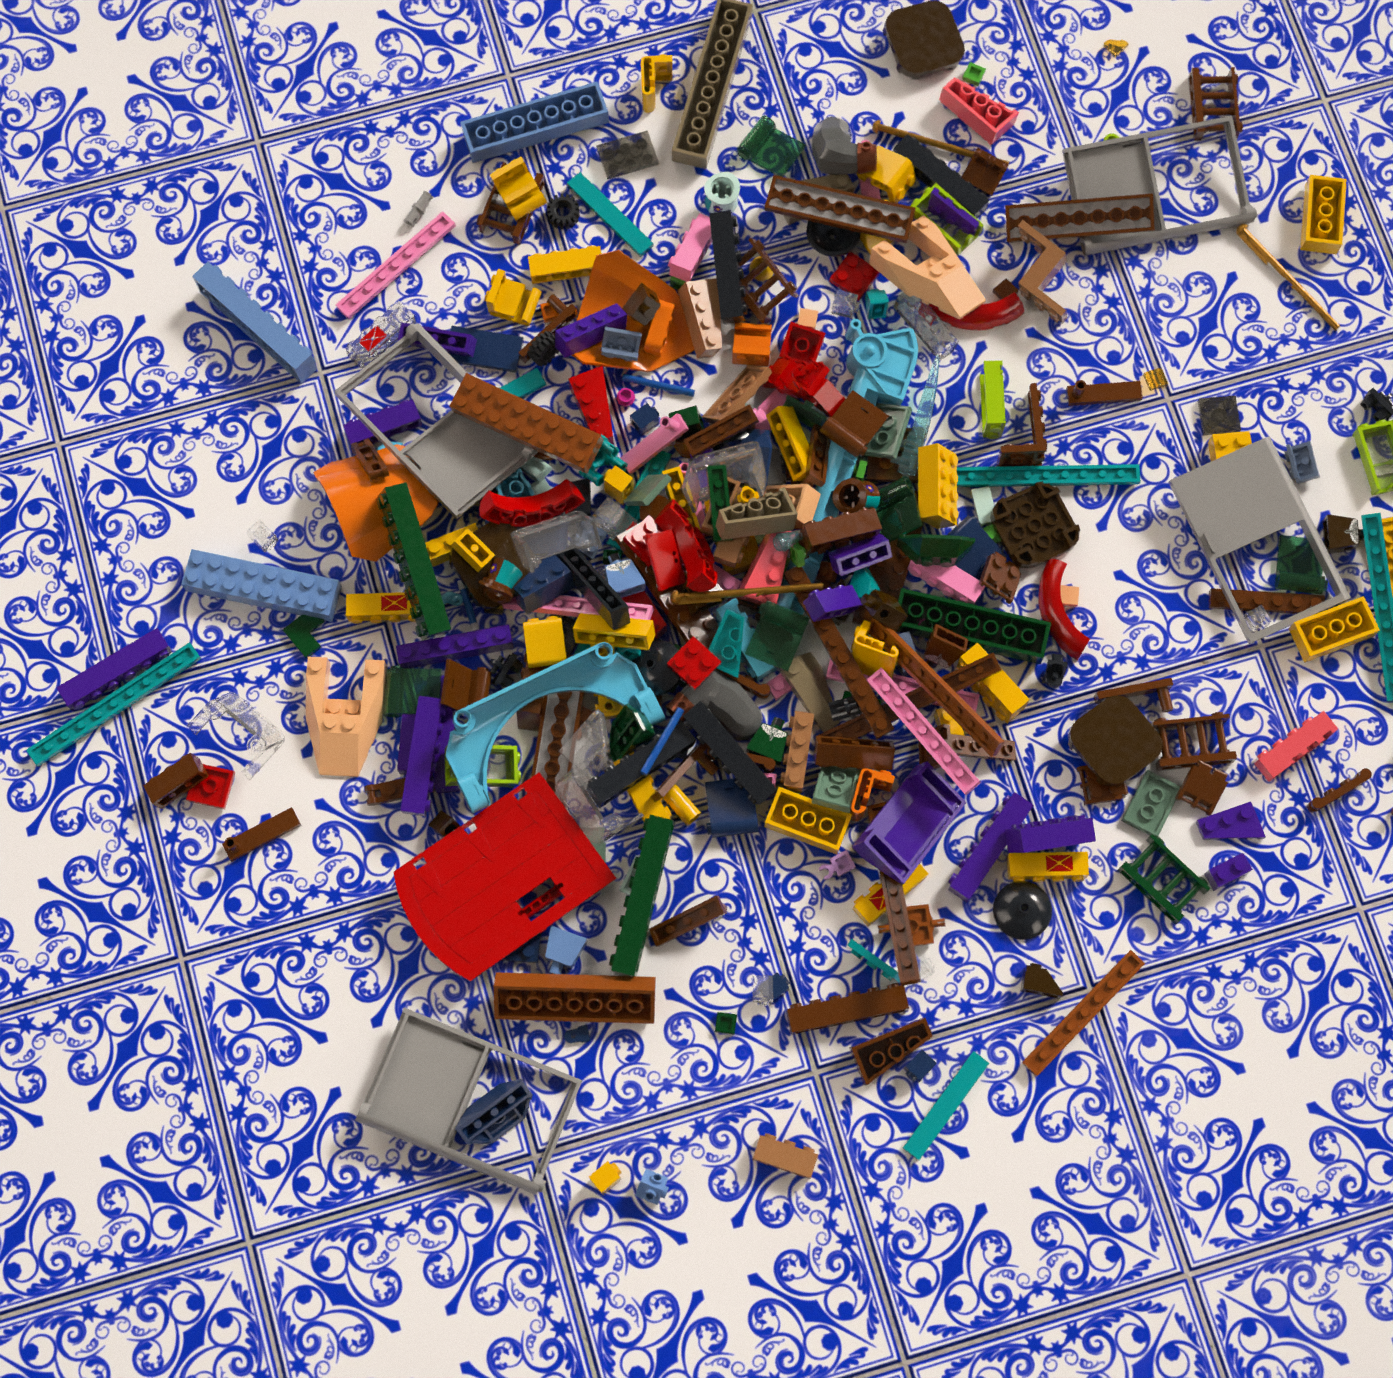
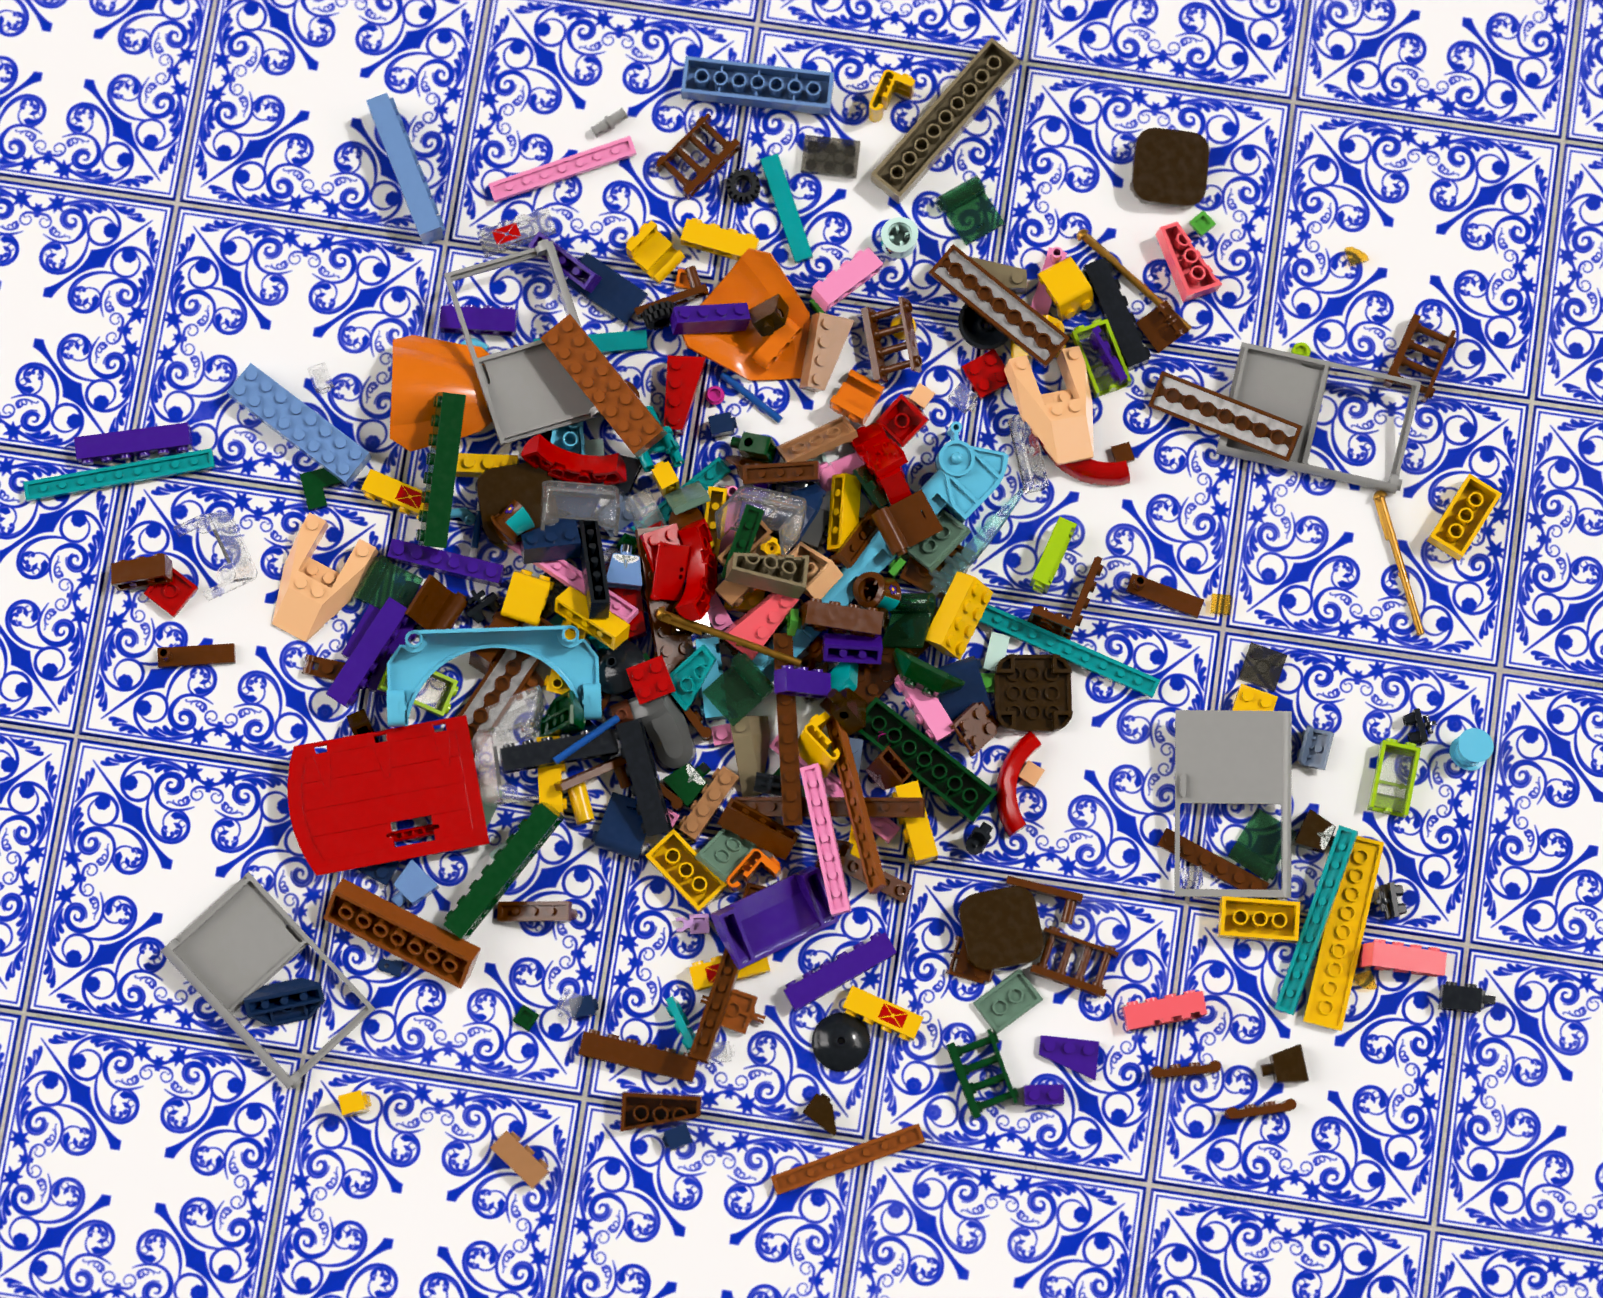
camera: 25 degrees right, 5 degrees up
reddish brown plate [350,438,389,481] -> none
yellow brick [451,528,495,572] -> none
yellow piece [490,157,547,221] -> none
light aqua tile [520,457,552,482] -> none
sand blue bracket [601,327,642,361] -> none
bright pink piece [620,413,689,474] -> none
medium blue brick [635,1169,669,1205] -> none
black brick [709,210,748,324] -> none
clear light blue cone [773,530,802,552] -> none
dark grey piece [812,117,877,175] -> none
teal slope [865,289,889,319] -> none
teal tile [903,1051,990,1161] -> none
dark purple brick [1005,815,1096,853] -> none
medium nougat bracket [1018,220,1067,323] -> none
reddish brown plate [1175,760,1228,816] -> none

